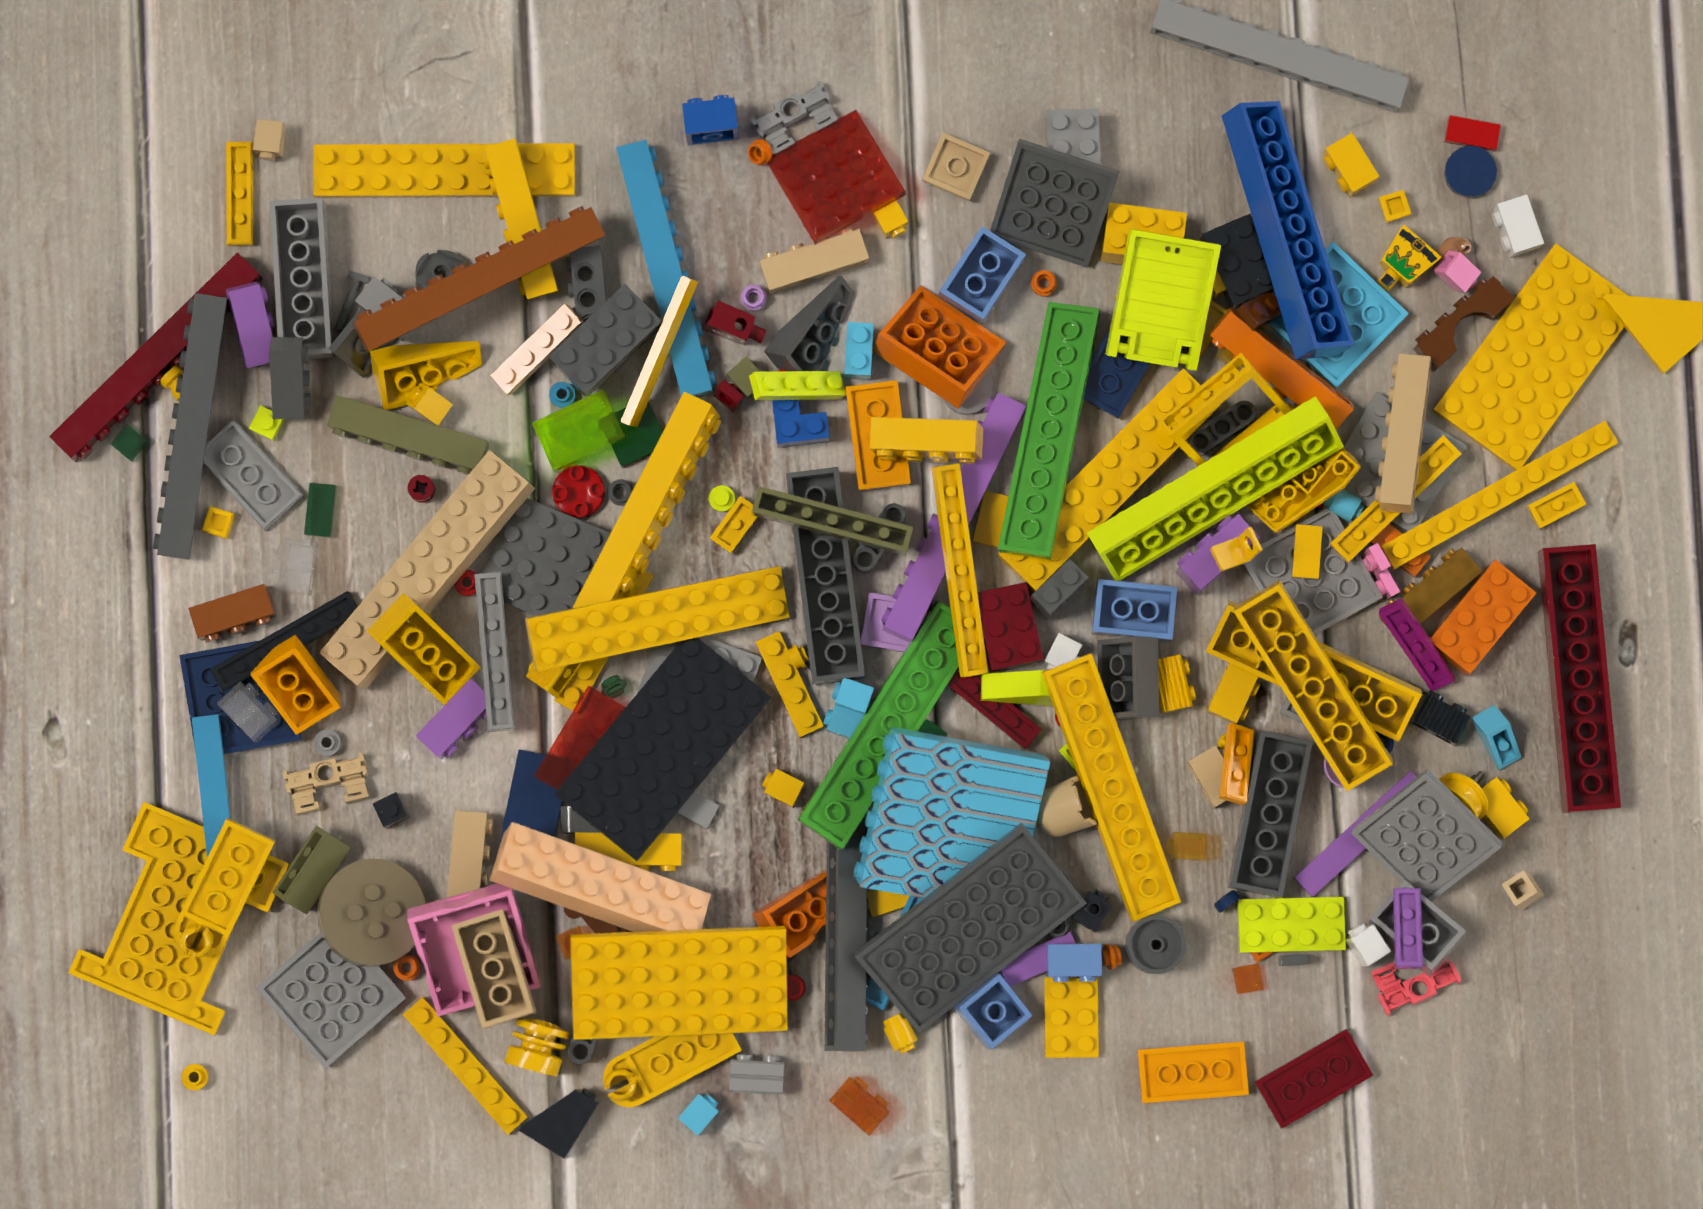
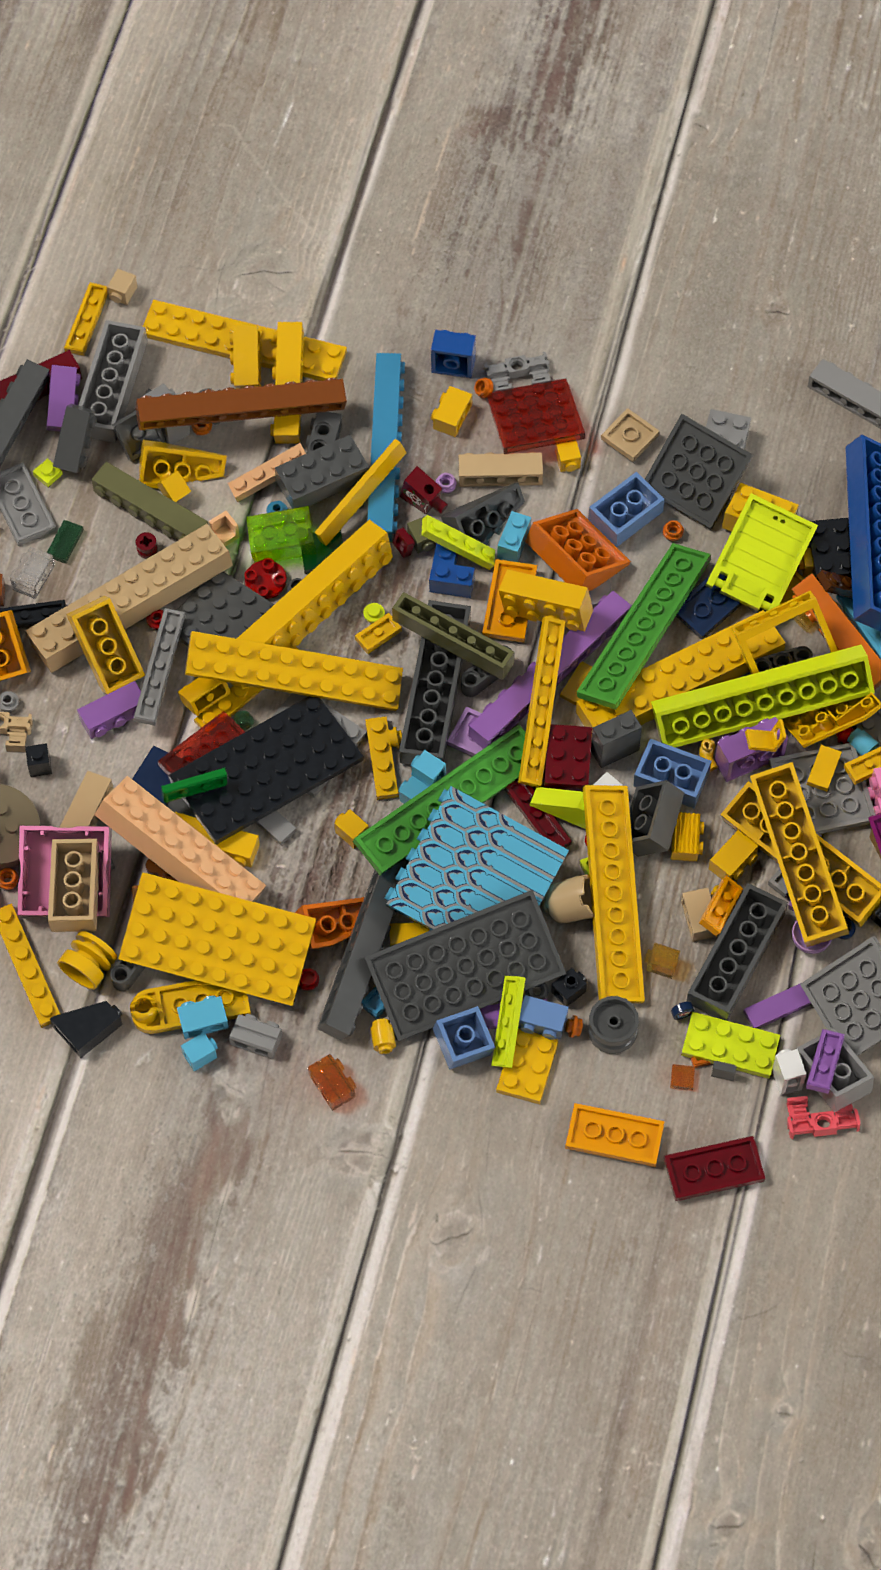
camera: 20 degrees right, 20 degrees down
none -> green tile [161,768,227,803]
none -> medium azure brick [177,996,229,1039]
none -> light nougat panel [209,511,240,547]
none -> yellow brick [230,324,261,389]
none -> yellow brick [431,386,472,437]
none -> neon yellow tile [491,976,526,1068]
none -> yellow arm [699,739,718,772]

